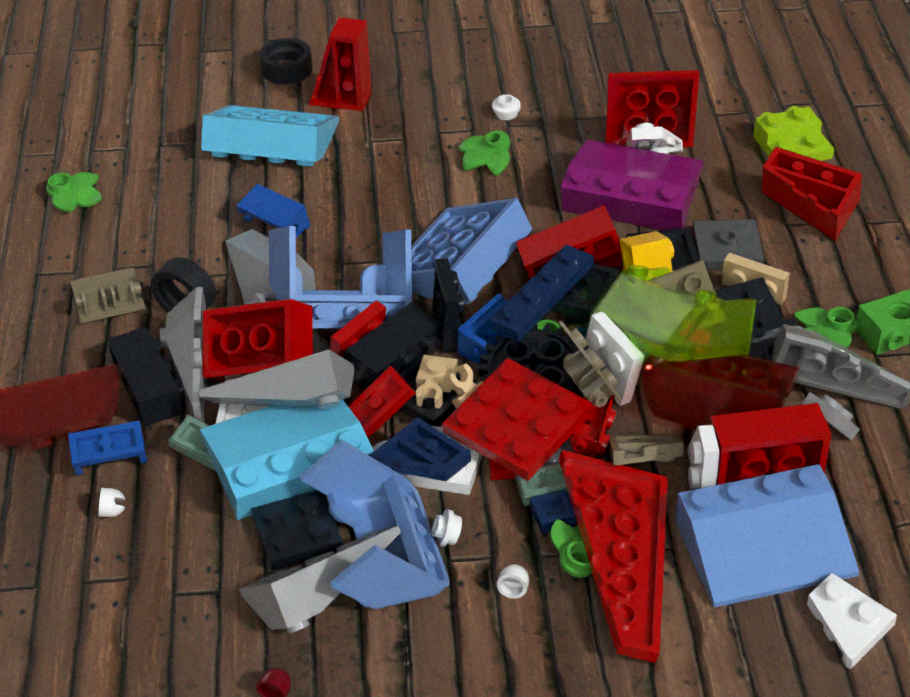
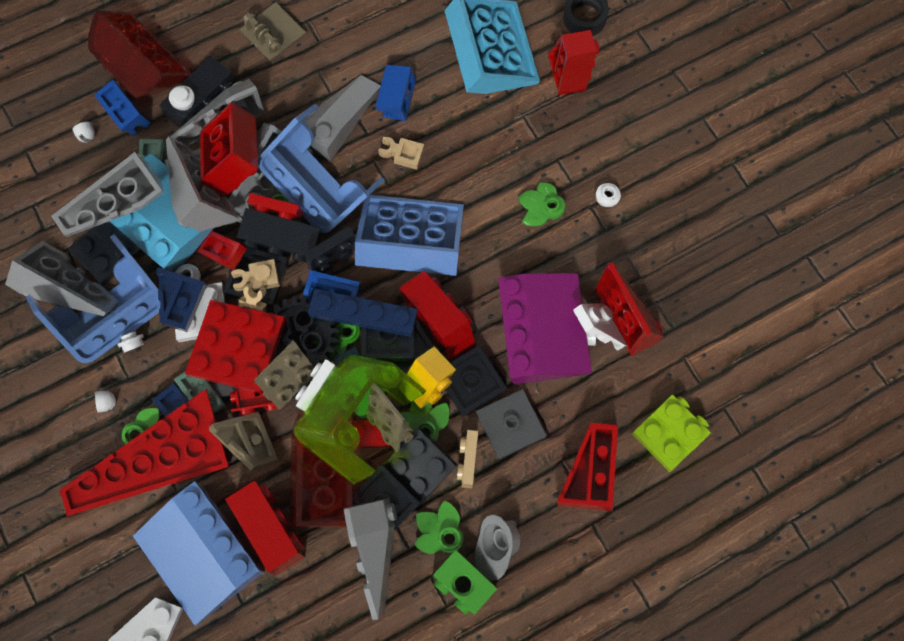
camera: 60 degrees right, 30 degrees up
black tyre [151,257,216,313] -> none
white wing [687,425,720,489] -> none
light grey plate [801,392,860,441] -> none
none -> light grey wedge [51,152,164,237]
none -> white plate [169,86,195,110]
none -> tan plate [378,137,424,170]
none -> light grey piece [475,515,521,581]

